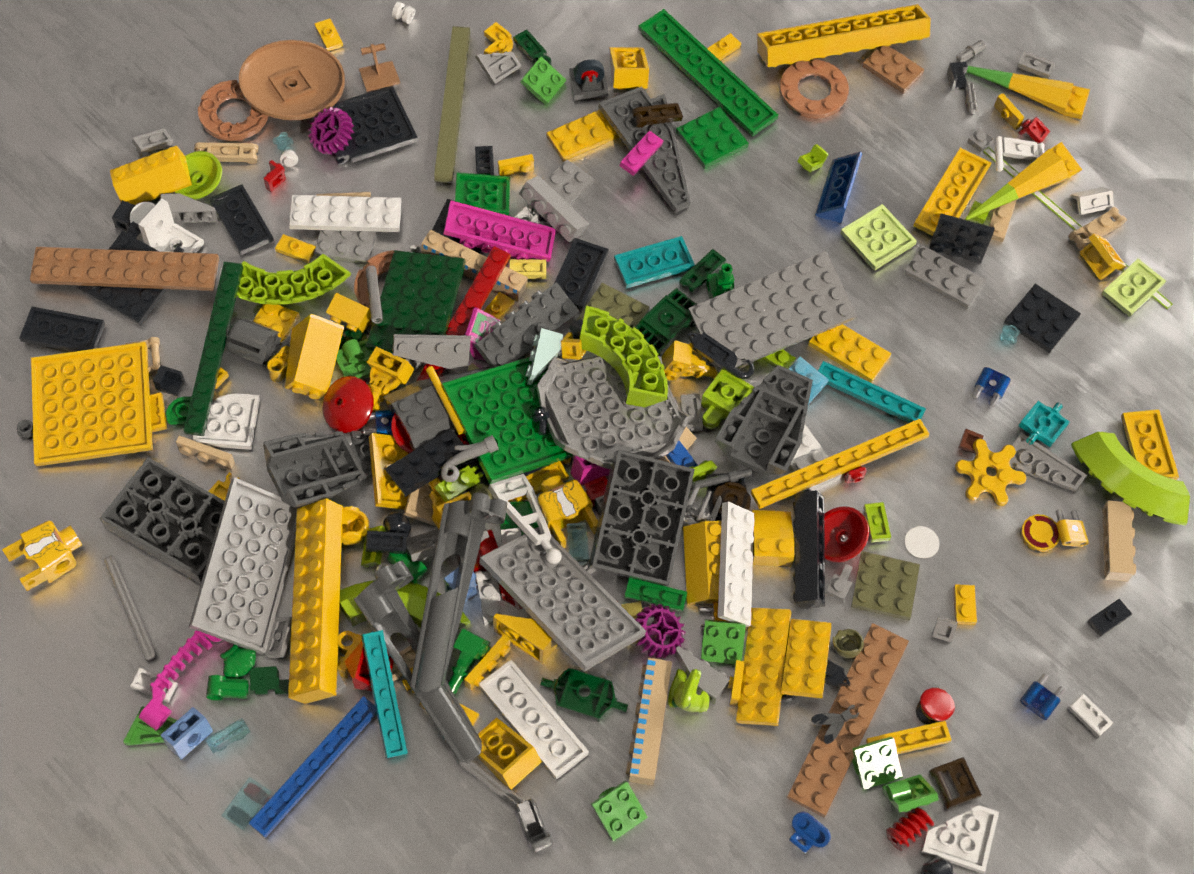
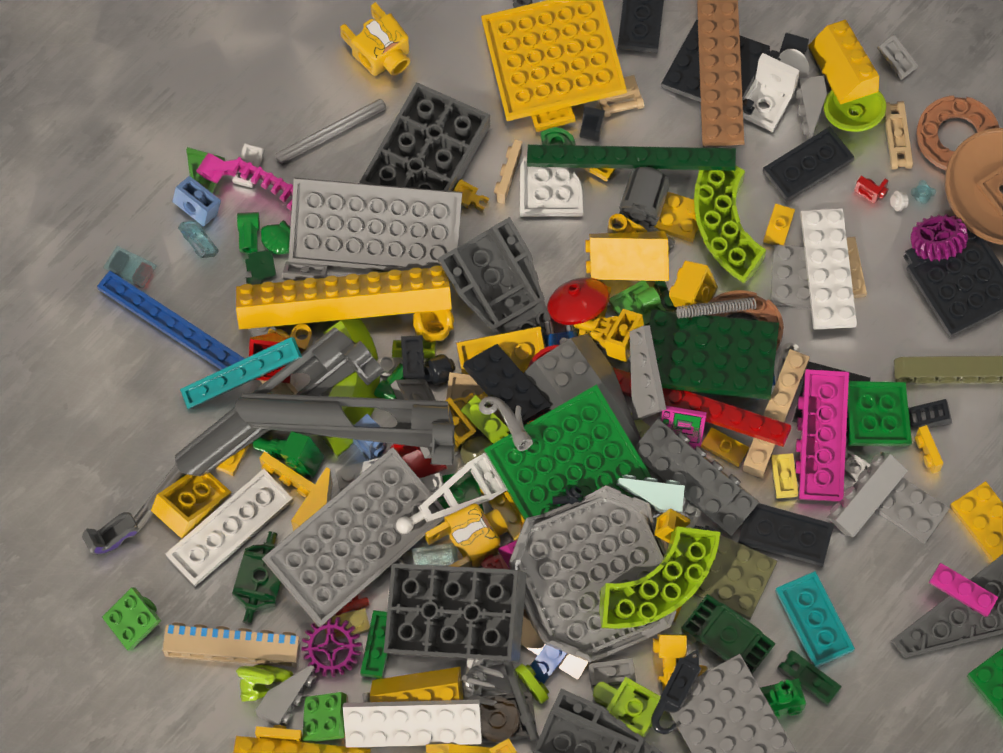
camera: 90 degrees right, 5 degrees up
yellow bar [426,366,464,434] -> none

